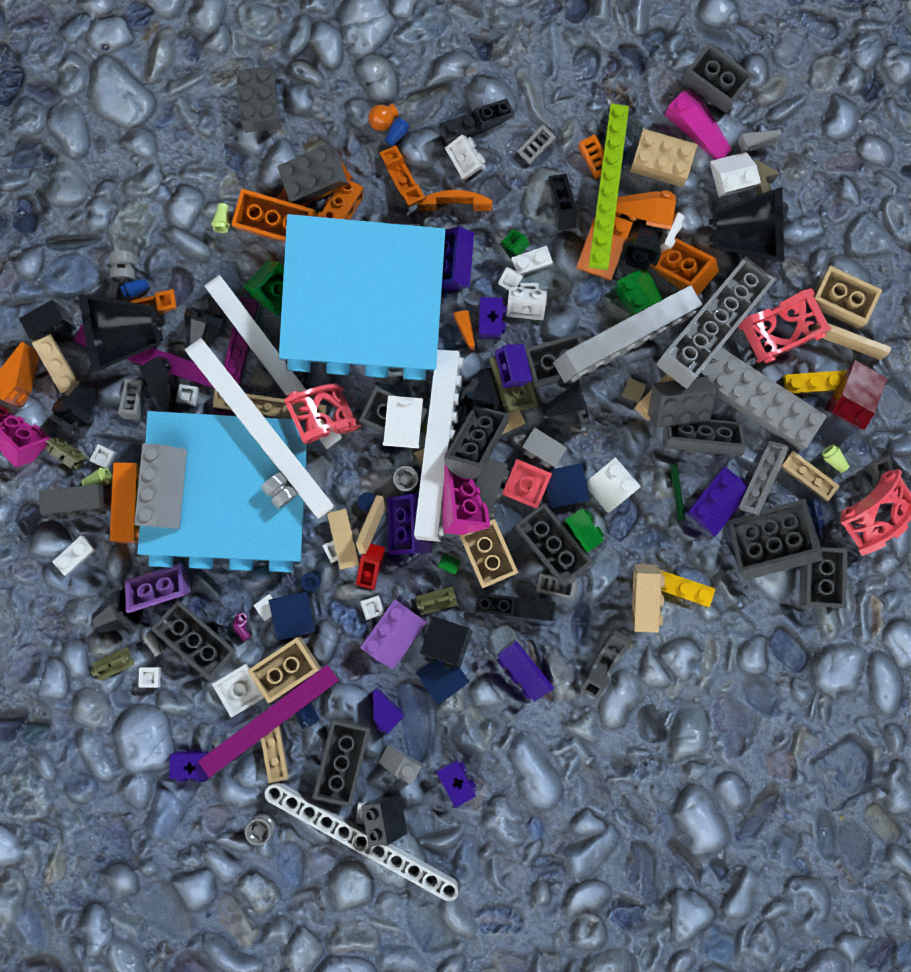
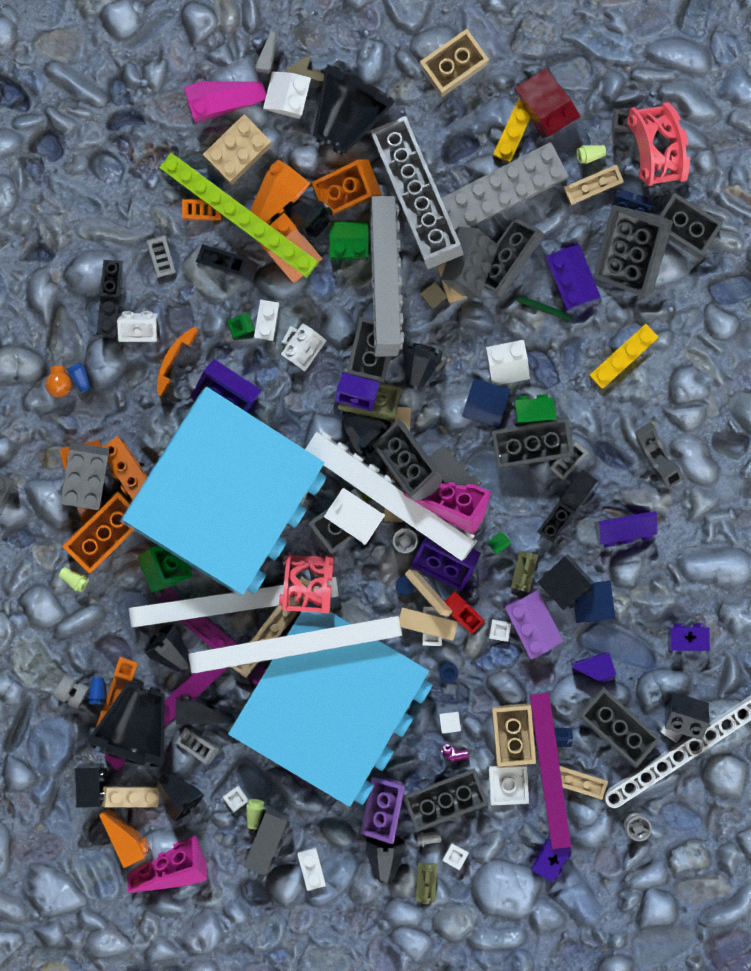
camera: 65 degrees left, 5 degrees up
olive hinge [46,437,88,470] -> none
orange brick [110,463,140,543] -> none
light grey slope [134,443,187,529] -> none
white tile [176,384,199,407] -> none
light grey wheel [260,472,298,509] -> none
dark blue slope [268,591,315,641] -> none
light grey slope [378,745,422,785] -> none
orange slope [380,145,426,207] -> none
orange slope [453,310,475,352] -> none
tan brick [459,519,518,589] -> none
dark purple brick [479,297,506,340] -> none
white tile [498,267,524,290] -> none
coral tile [502,459,552,509] -> none
light grey brick [521,428,567,470] -> none
tan brick [631,564,665,633] -> none
white plate [659,212,684,253] -> none
dark grey brick [682,43,754,114] -> none
coral fence [738,288,832,364] -> none
light grey plate [739,441,789,515] -> none
tan tile [811,323,891,360] -> none

